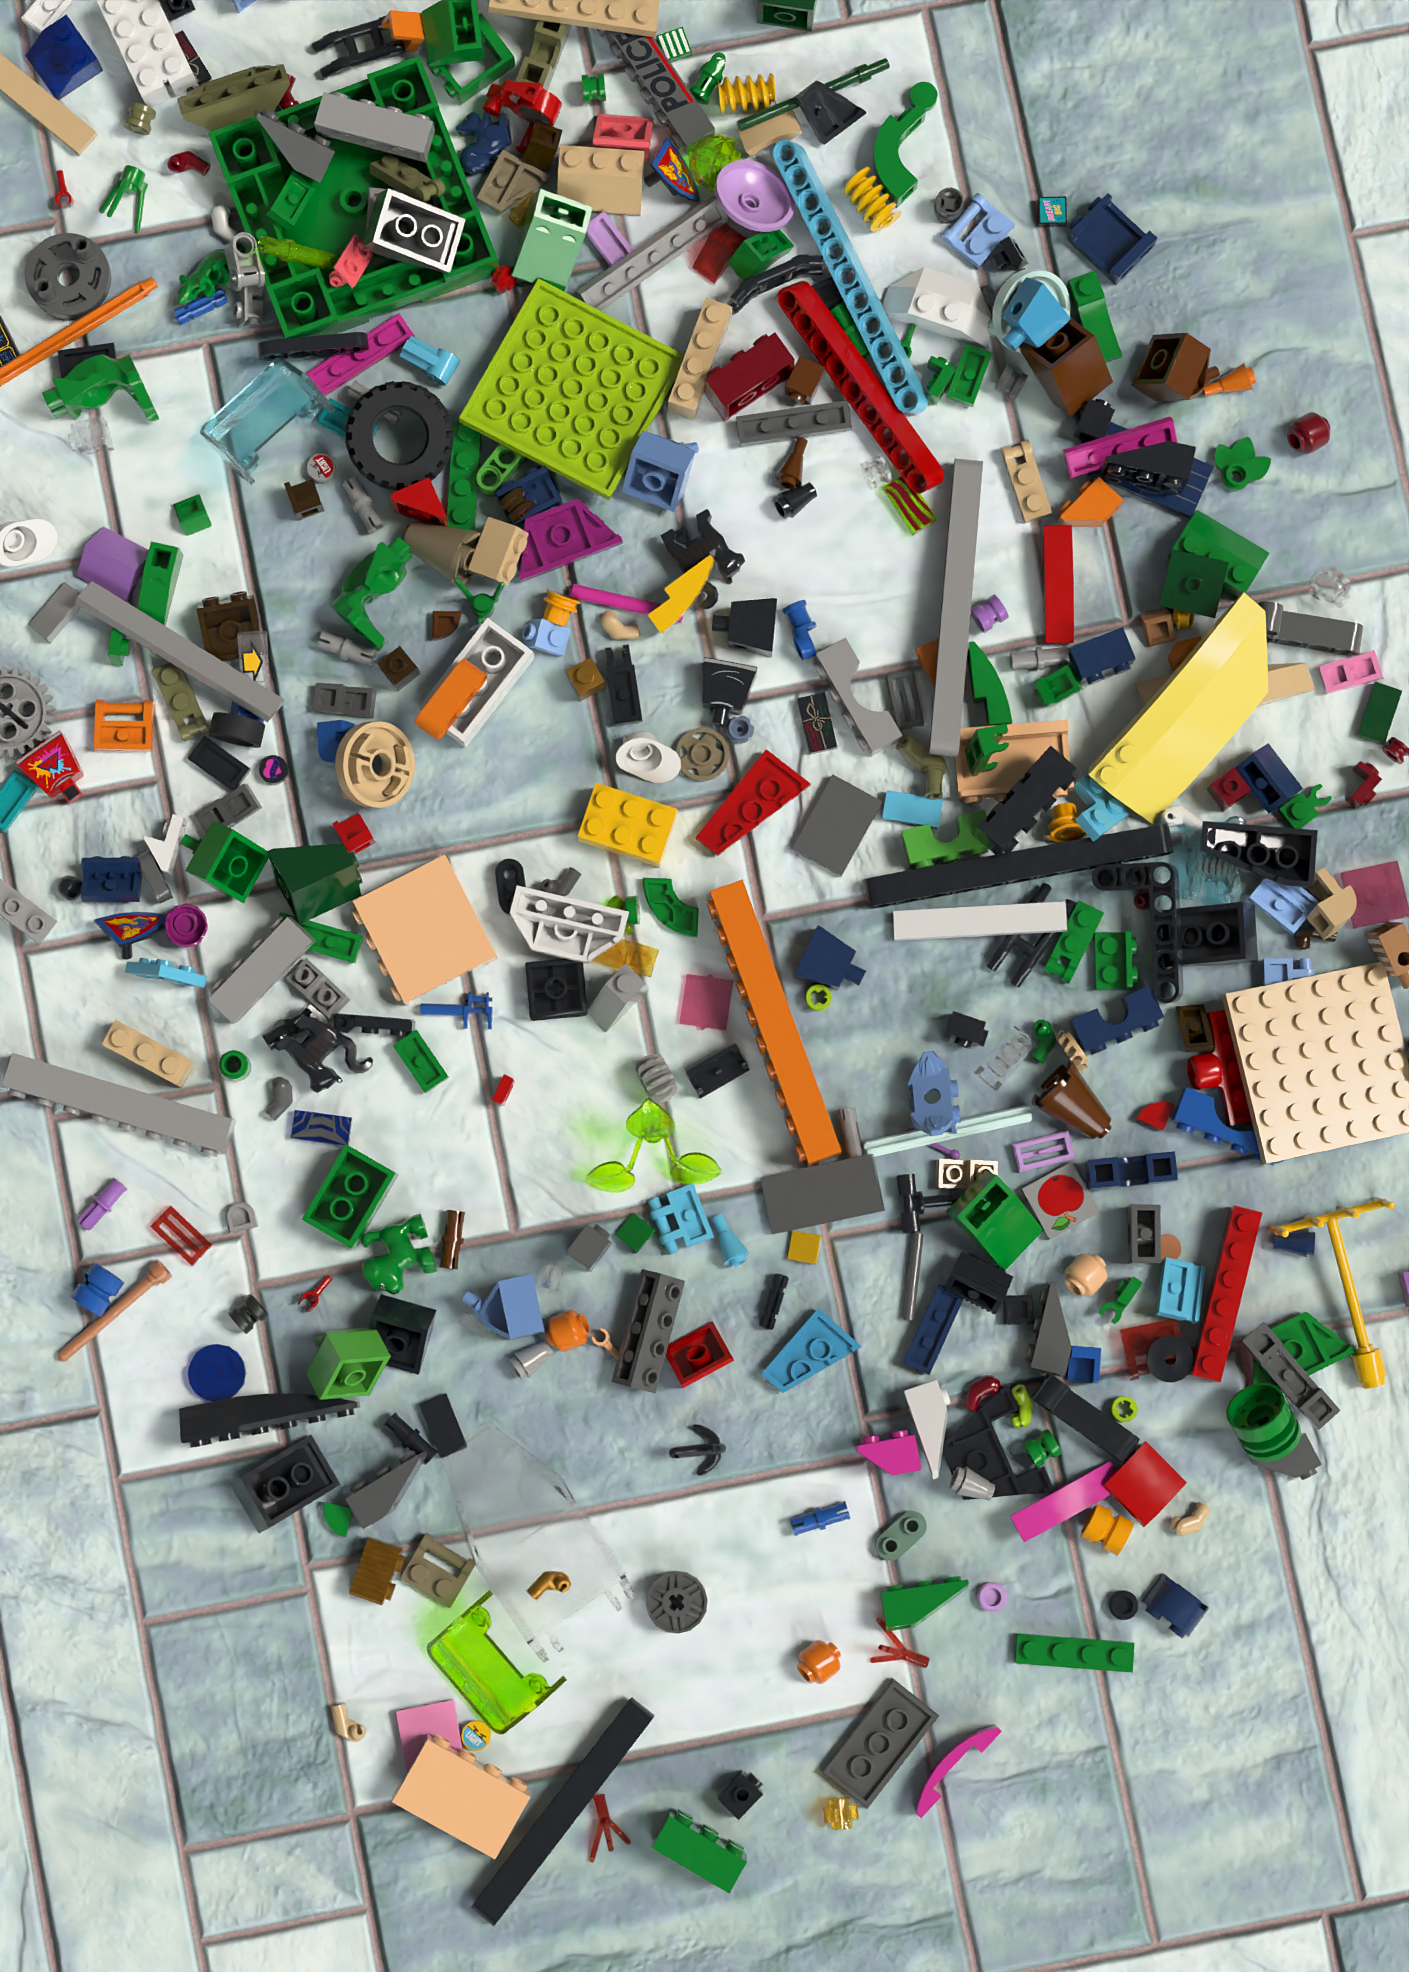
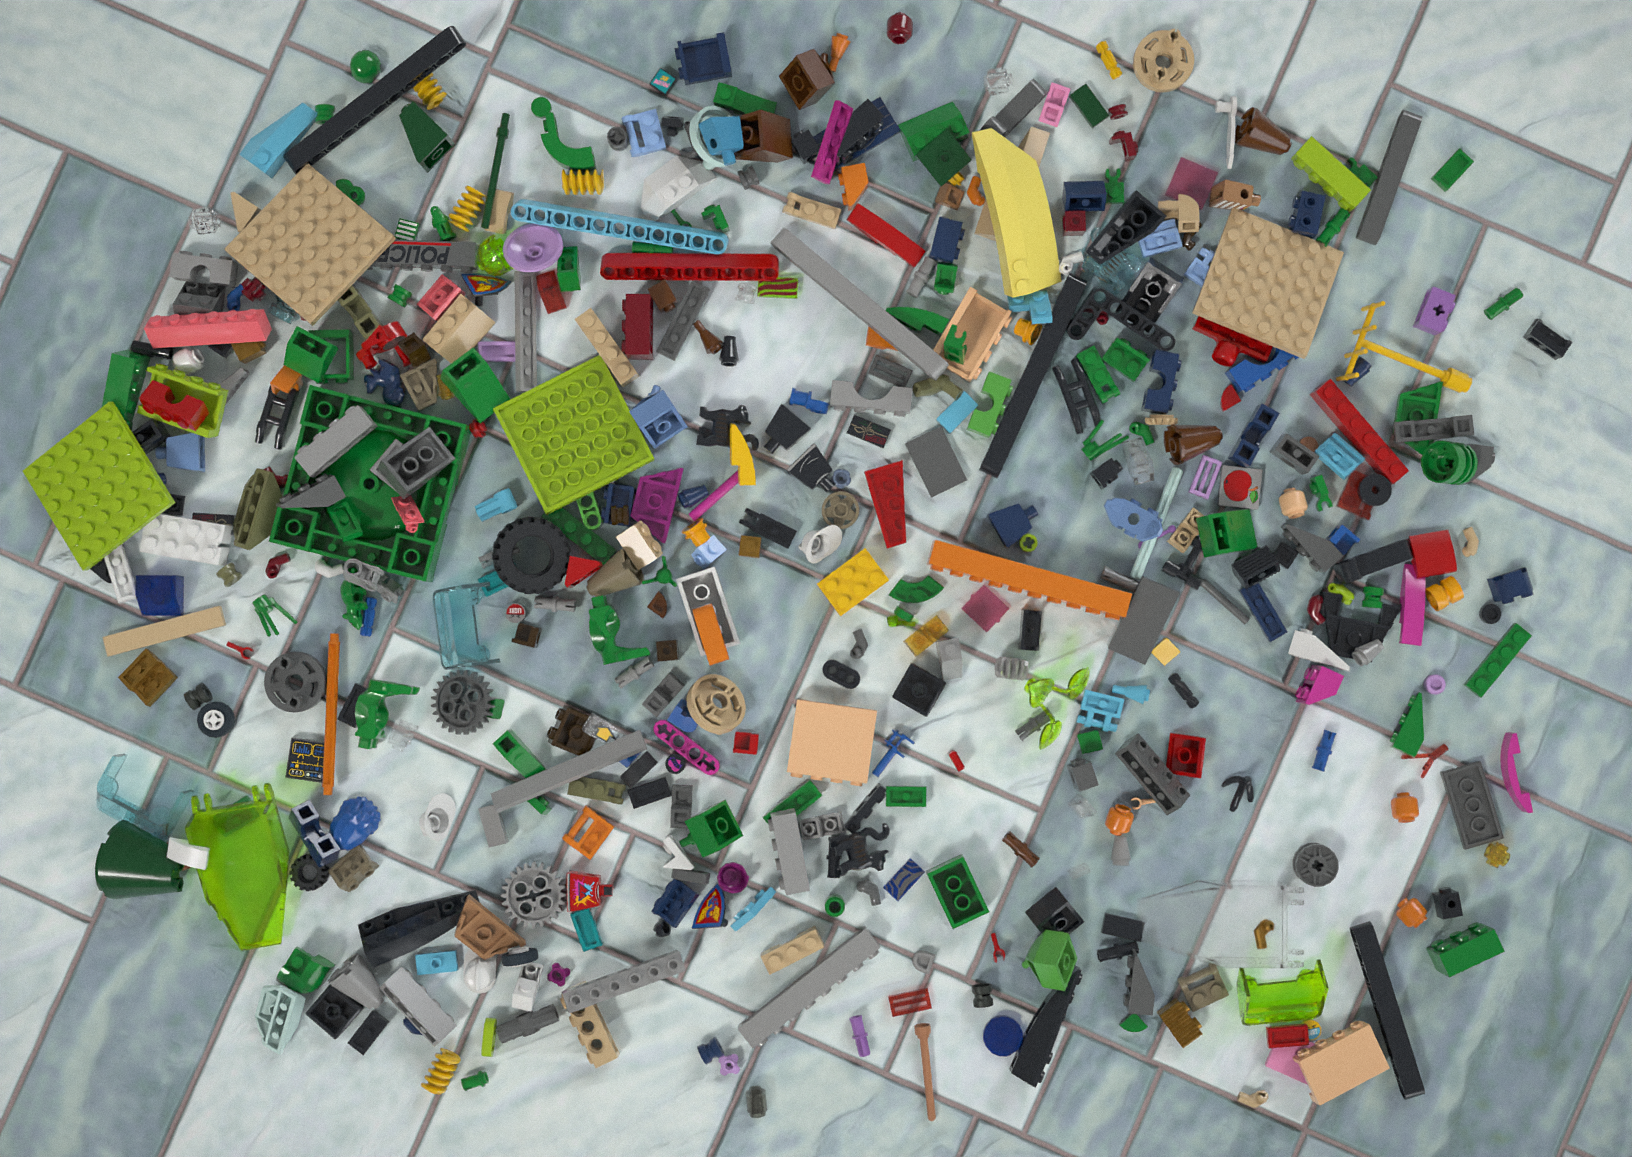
camera: 55 degrees left, 5 degrees up
blue wheel [70,1262,124,1317] -> none
medium lavender slope [76,527,149,602] -> none
black slope [229,1435,341,1533] -> none
black beam [257,332,369,361] -> none
clear neon green pin [258,235,341,271] -> none
dark green slope [268,843,363,924] -> none
dark pink tile [305,313,415,399] -> none
green animal [361,1214,437,1295] -> none
olive plate [370,155,445,202] -> none
medium blue piece [462,1274,545,1340] -> none
white wedge [510,886,629,964] -> none
clear red plant [589,1794,631,1863] -> none
tan arm [600,610,639,640] -> none
black piece [730,254,823,313] -> none
dark azure wing [761,1308,862,1393] -> none
black wing [795,80,867,145] -> none
black tile [811,277,845,310] -> none
sand green plate [876,1511,927,1561] -> none
white tile [893,901,1067,941] -> none
green plate [946,344,992,407] -> none
medium lavender wheel [971,594,1009,633] -> none
black wedge [973,746,1077,858] -> none
lime bush [1110,1396,1138,1422] -> none
dark brown slope [1175,1004,1214,1052] -> none
green plate [1214,437,1271,491] -> none
none -> dark grey gear [431,669,495,735]
none -> dark pink beam [654,720,720,775]
none -> dark blue cone [677,484,709,509]
none -> dark grey pin [1015,707,1055,741]
none -> green plant [1081,420,1129,461]
none -> red tile [1266,1023,1309,1049]
none -> orange head [1396,898,1427,928]

